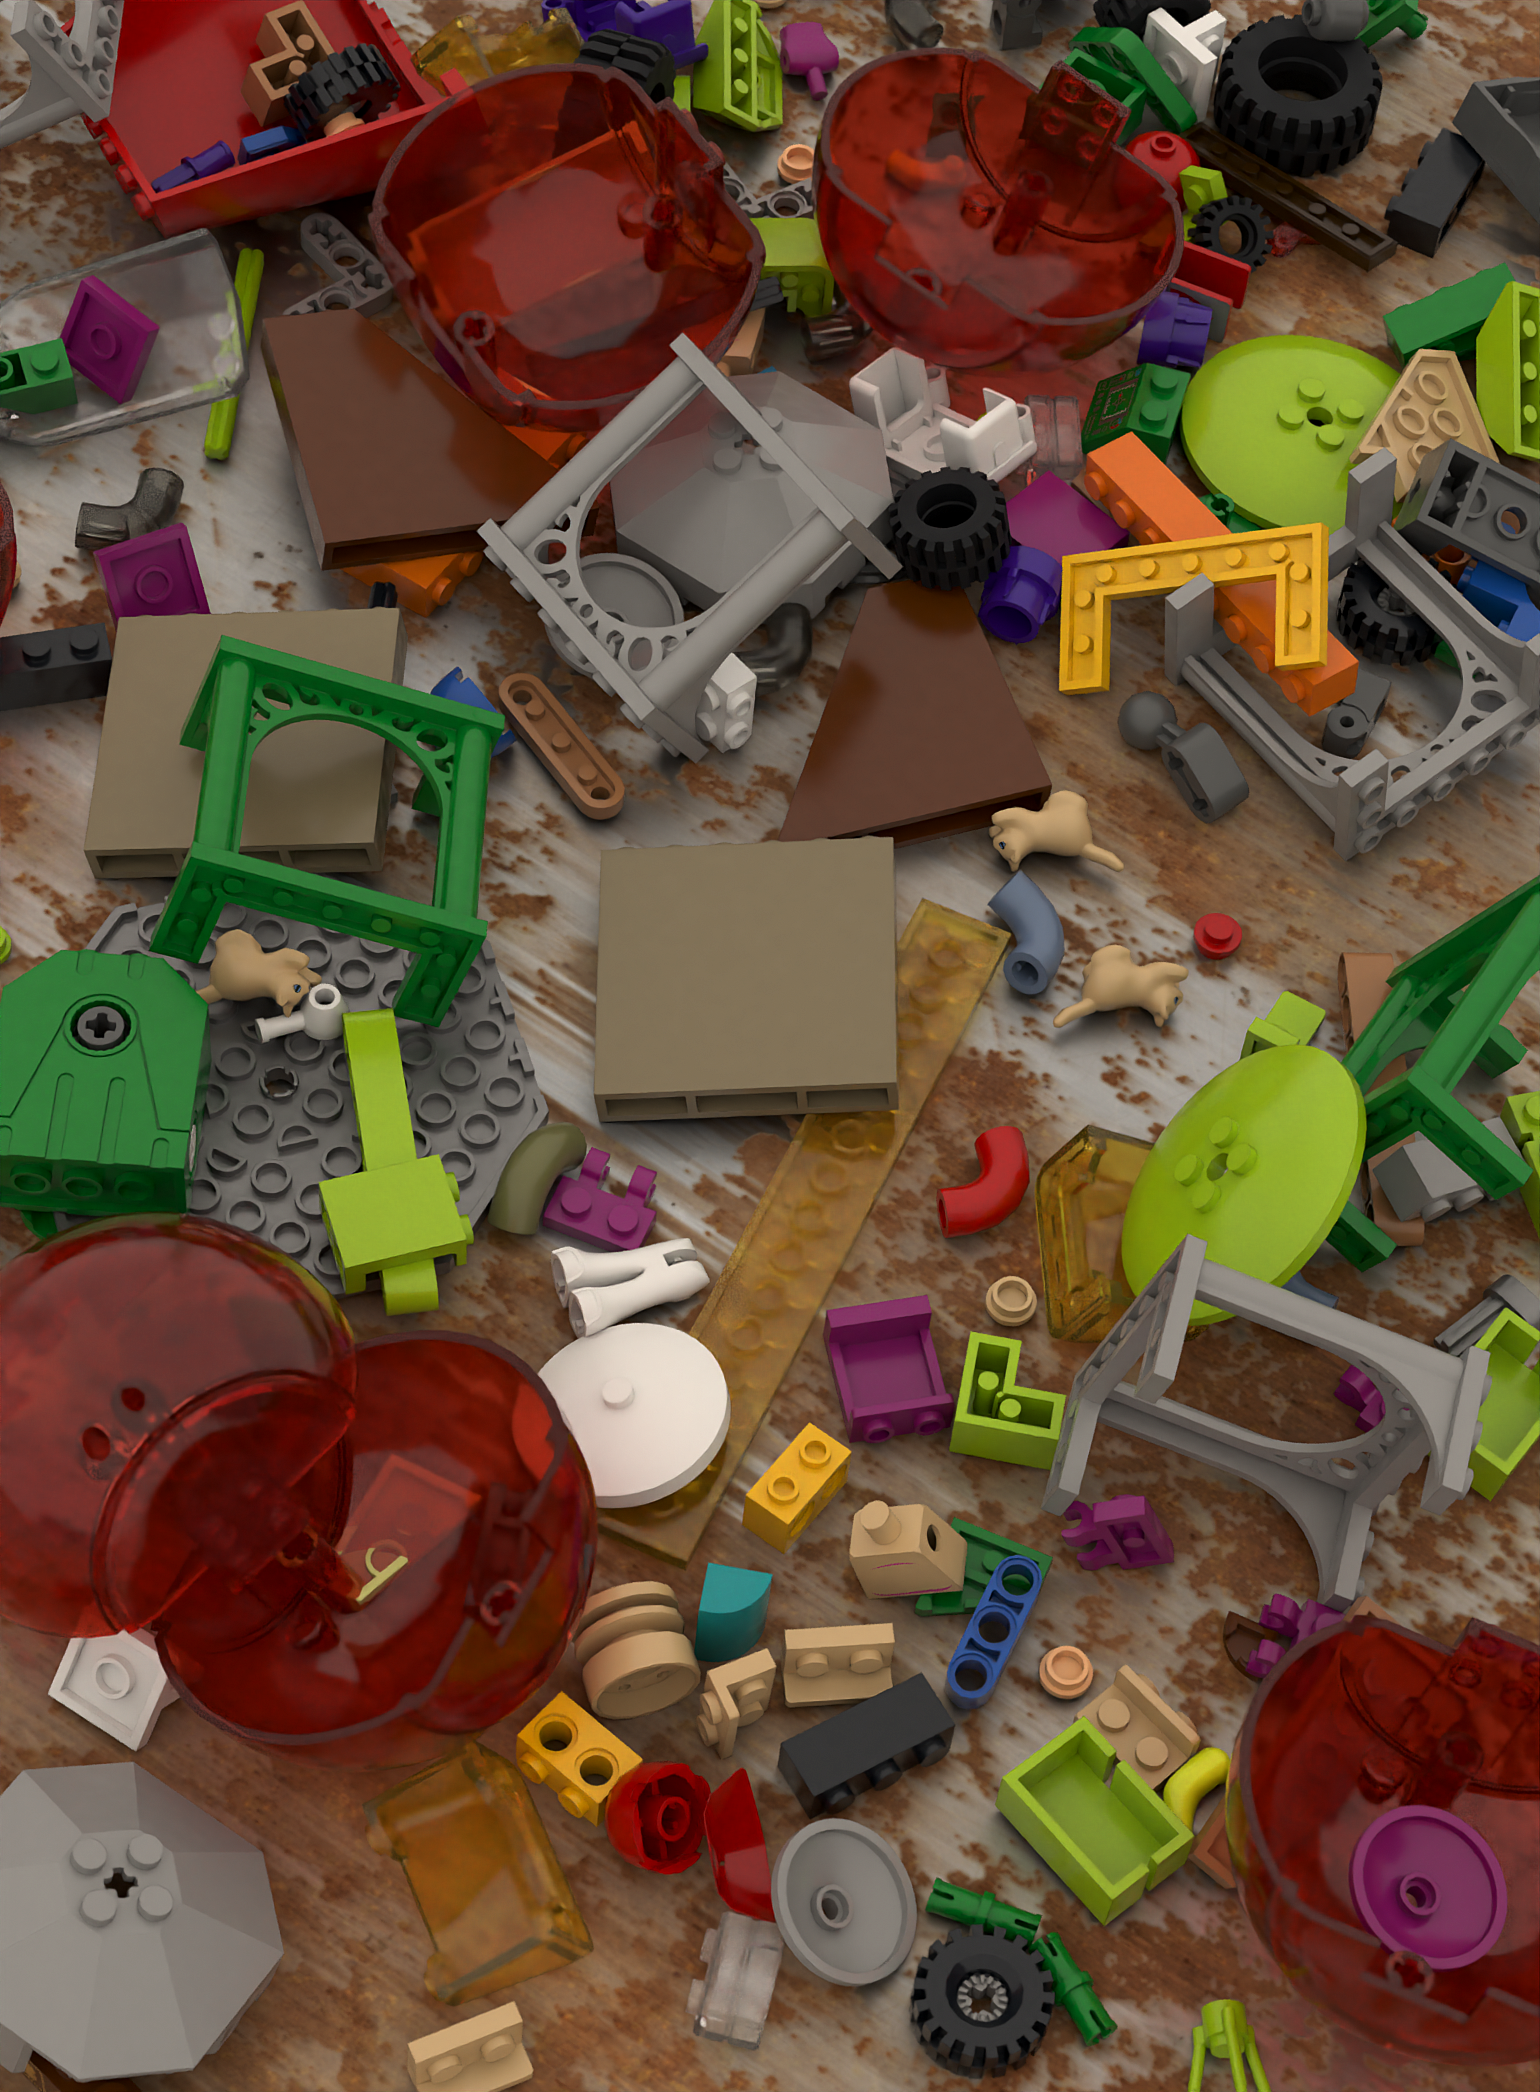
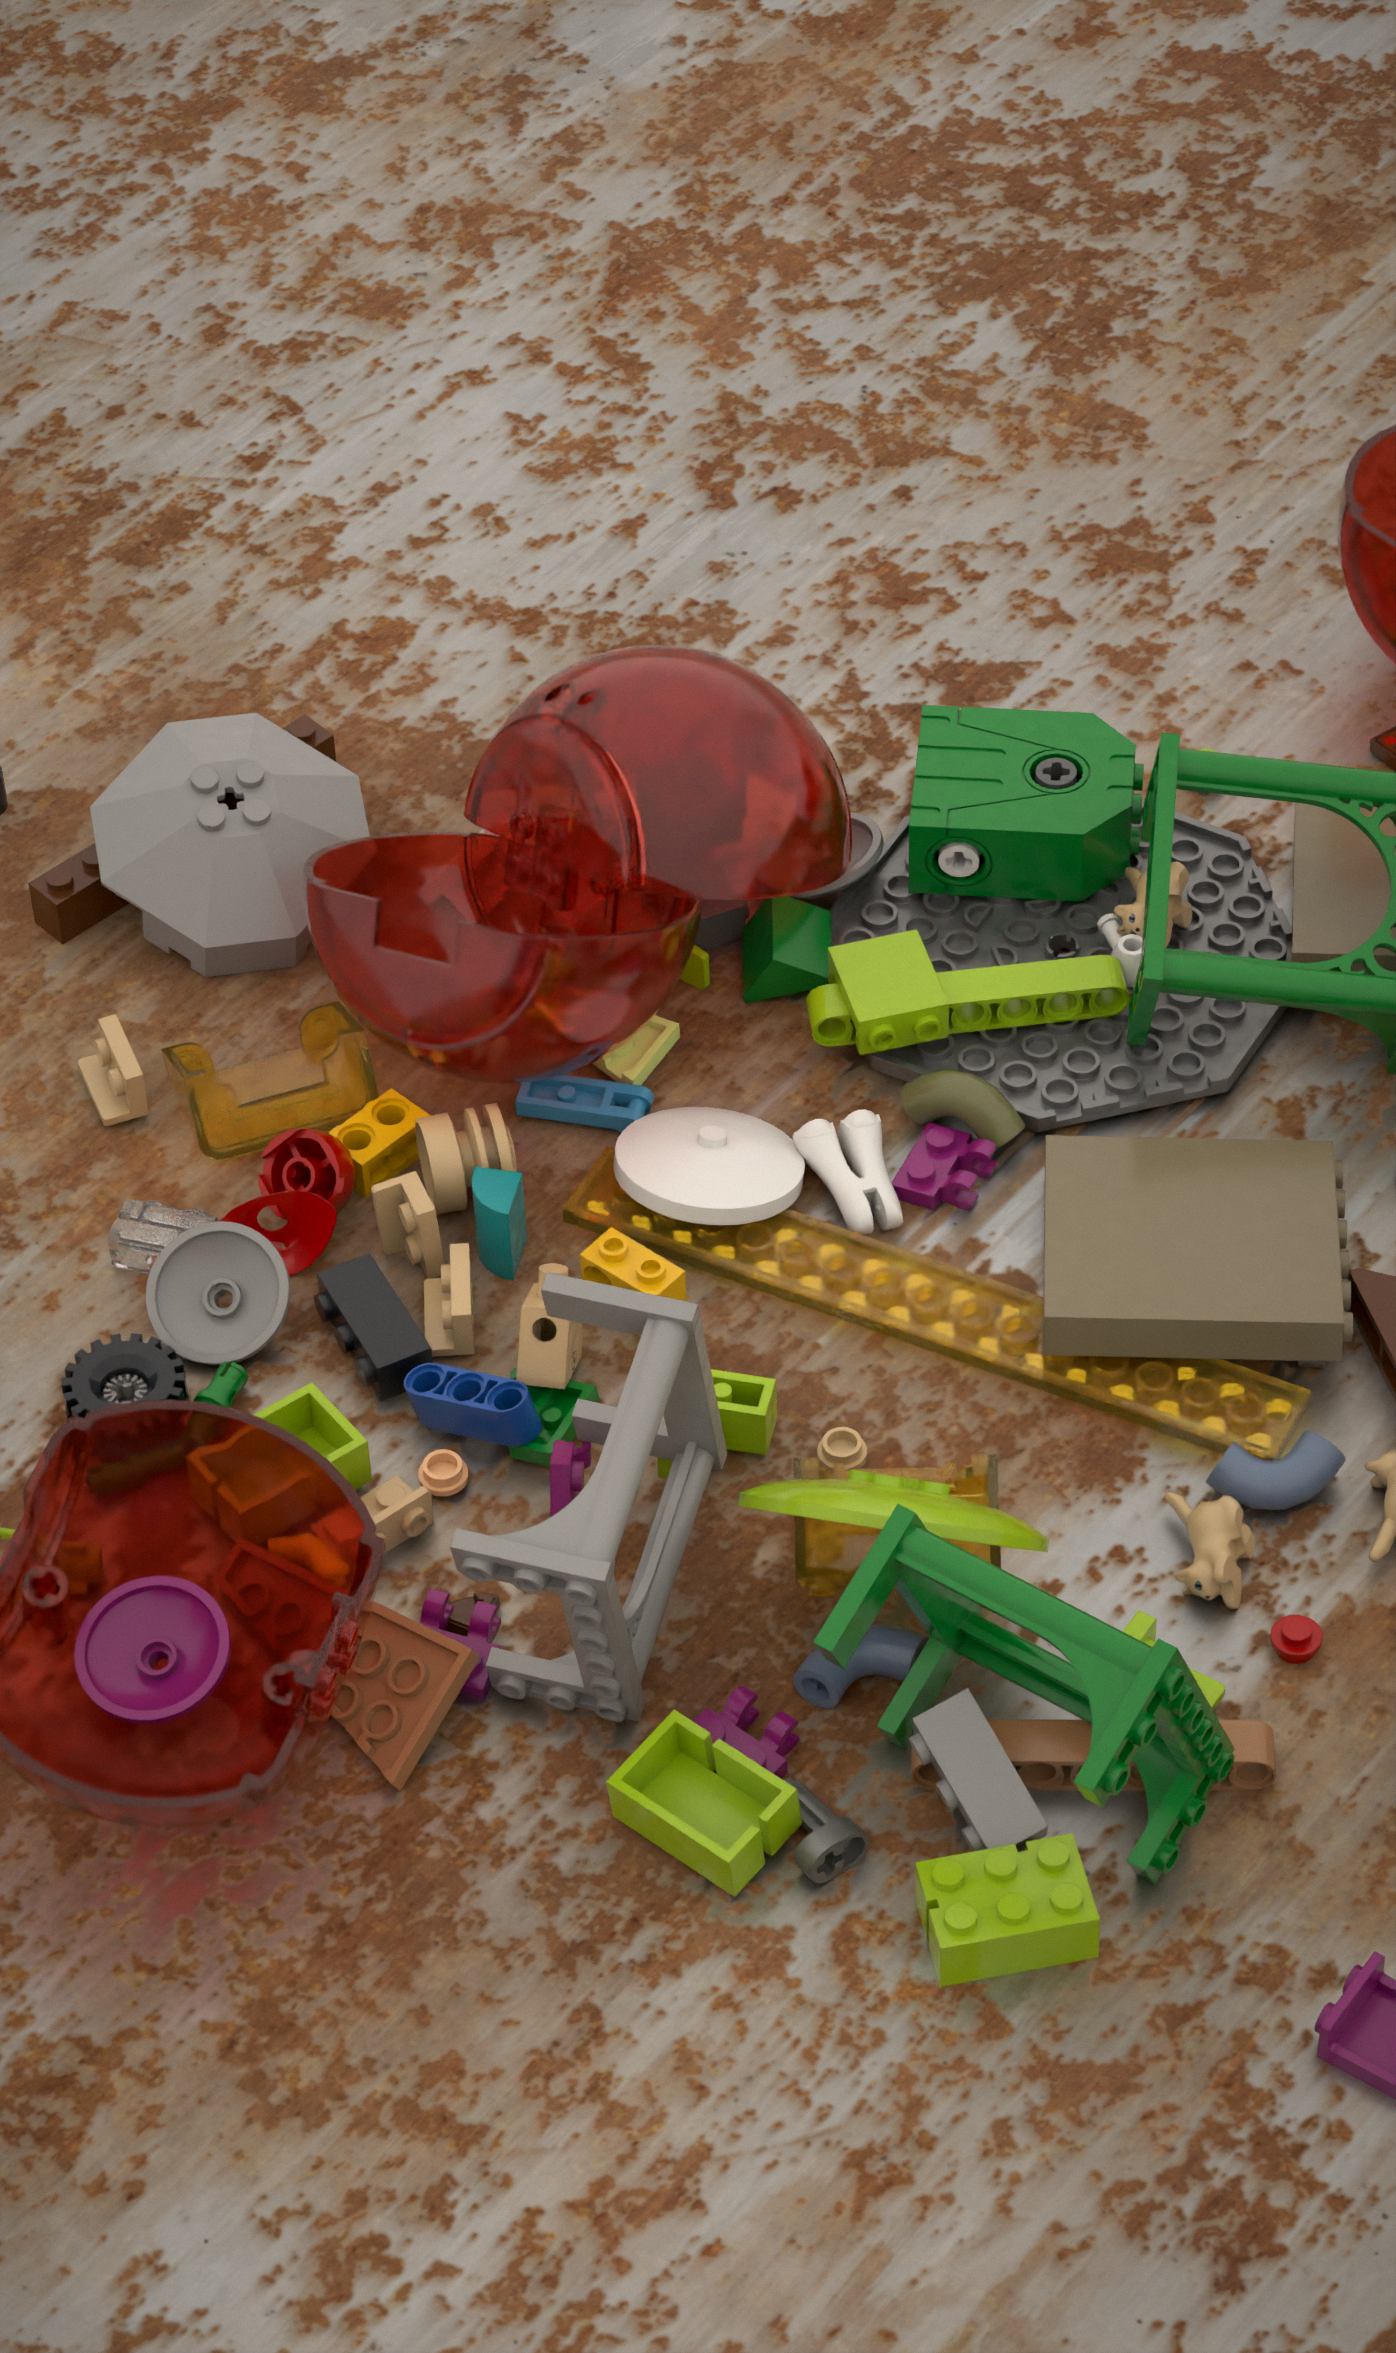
camera: 100 degrees right, 10 degrees down
magenta panel [823,1295,955,1443] -> none
red cylinder [936,1126,1030,1238] -> none

